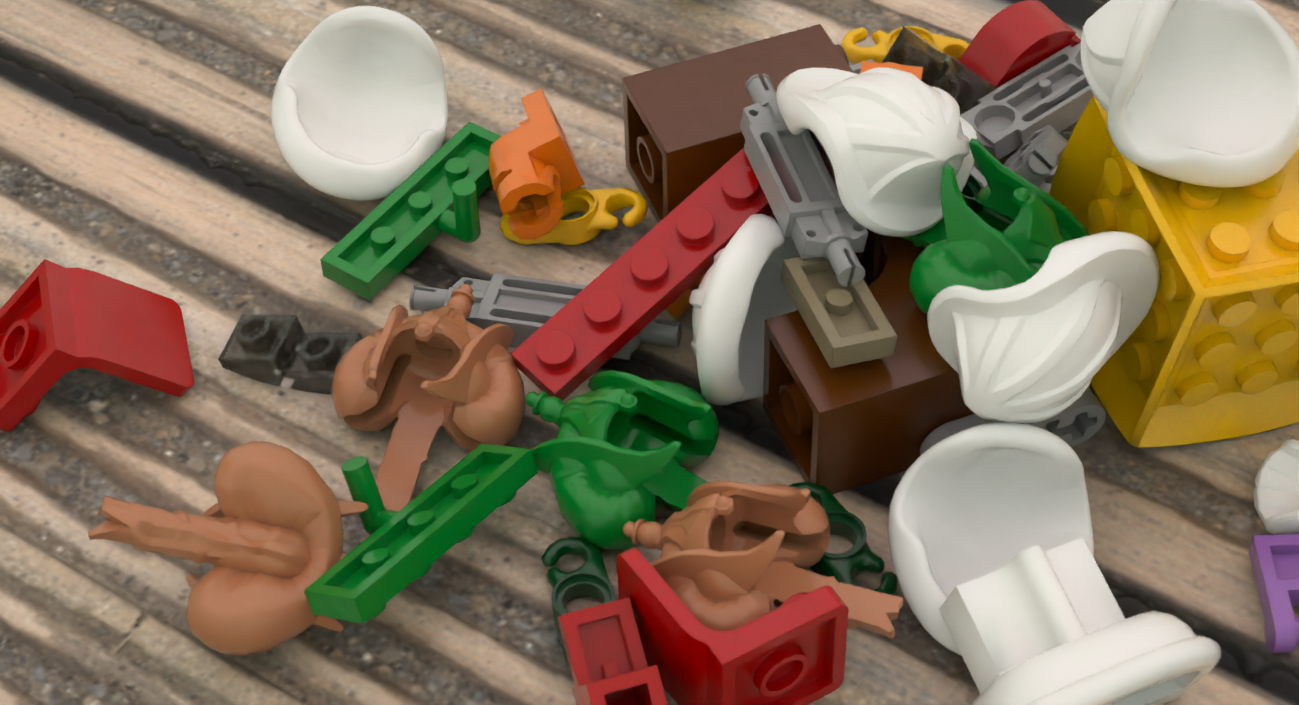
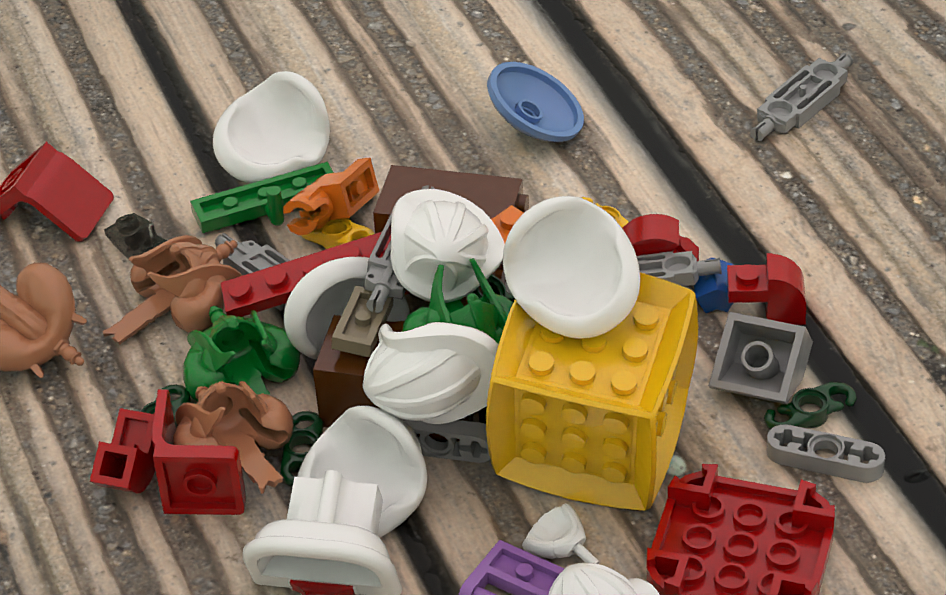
camera: 35 degrees right, 5 degrees down
green plate [304,443,538,624] -> none

